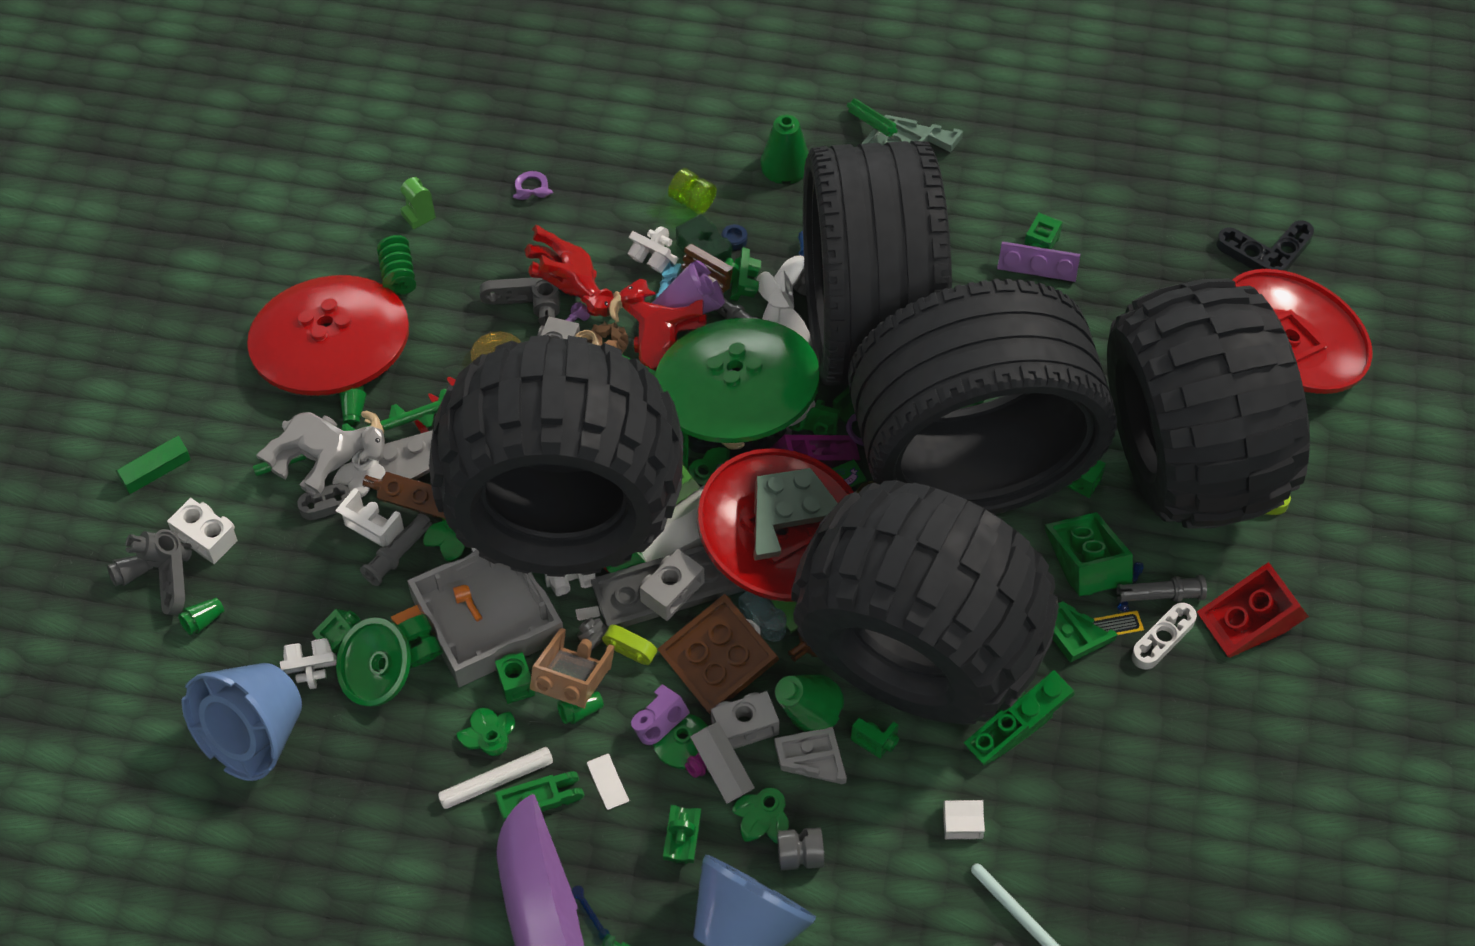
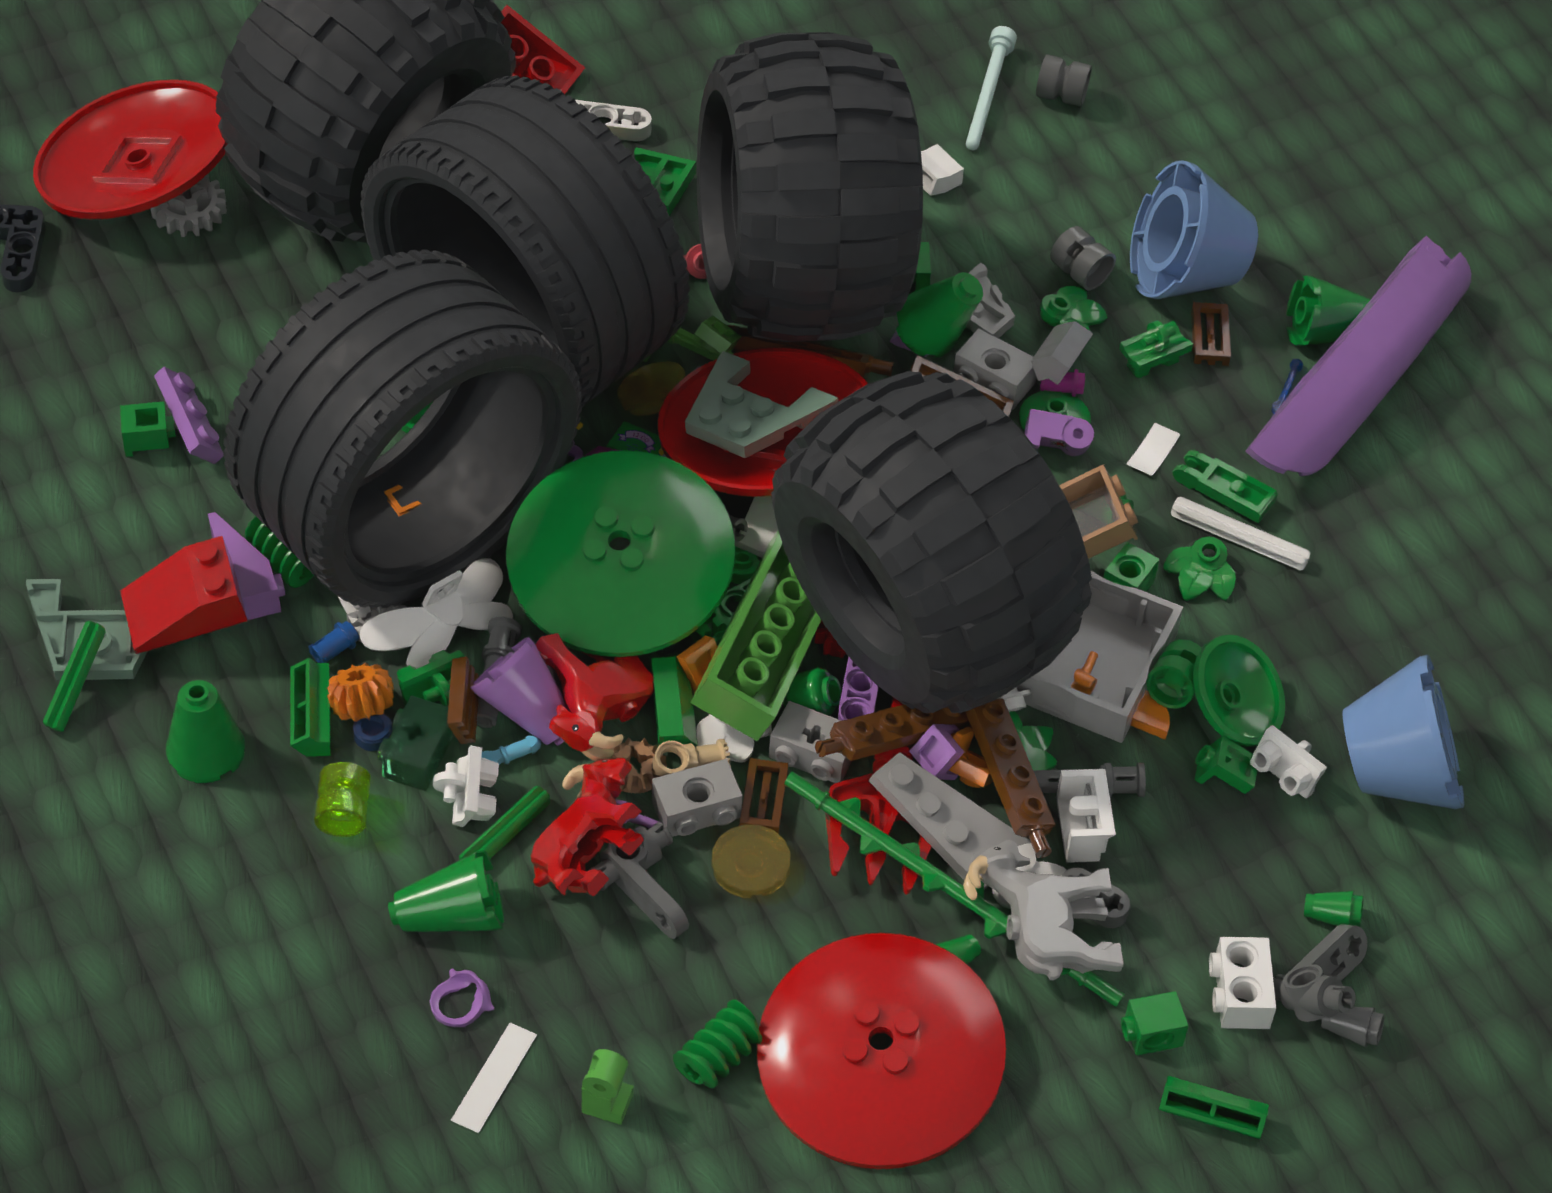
camera: 130 degrees left, 5 degrees down
none -> green piece [290,658,331,757]
none -> orange gear [327,663,394,722]
none -> green cone [388,850,504,932]
none -> white sticker [451,1023,537,1133]
none -> green axle [459,786,550,860]
none -> green brick [1121,991,1188,1056]
none -> reddish brown tile [1191,302,1231,366]

